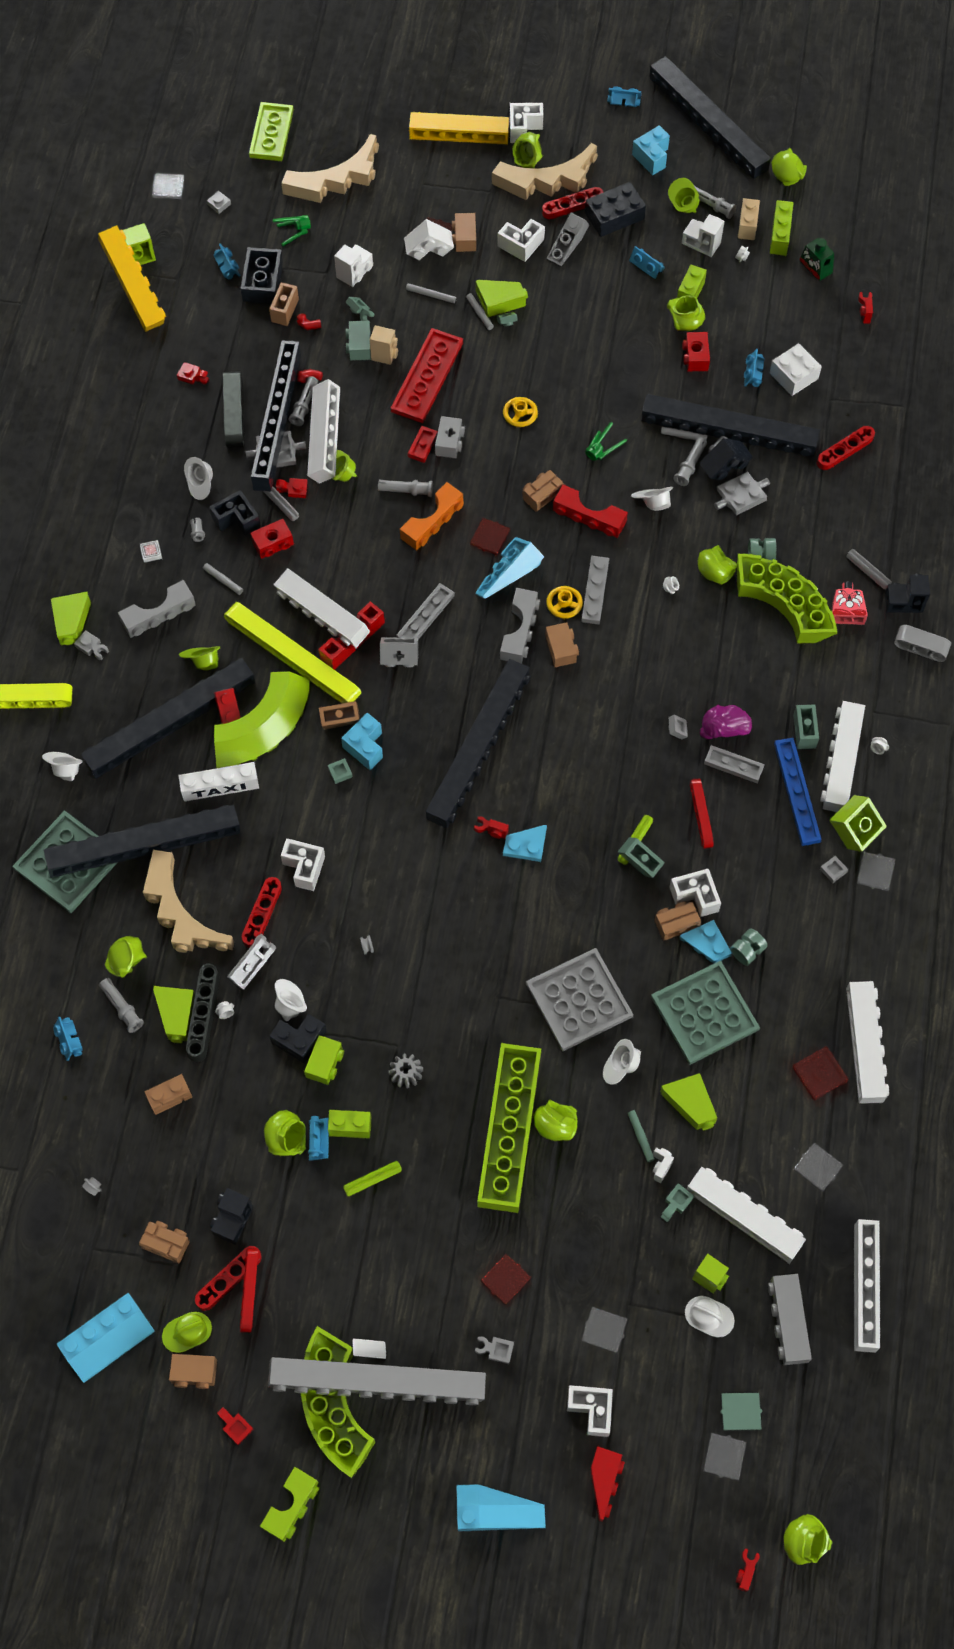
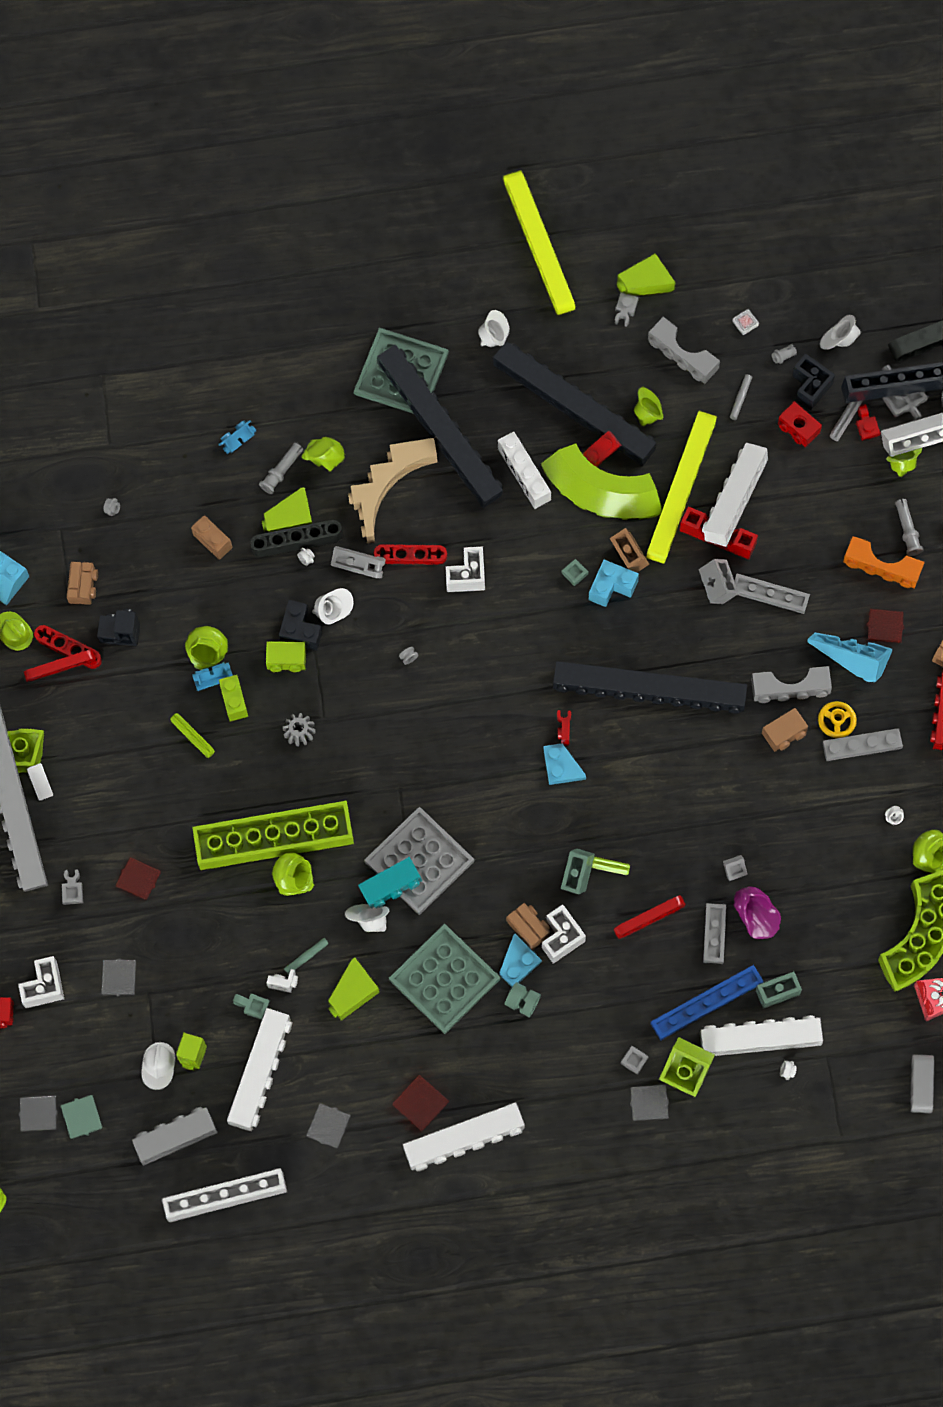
camera: 75 degrees right, 5 degrees up
none -> teal brick [358,856,423,909]

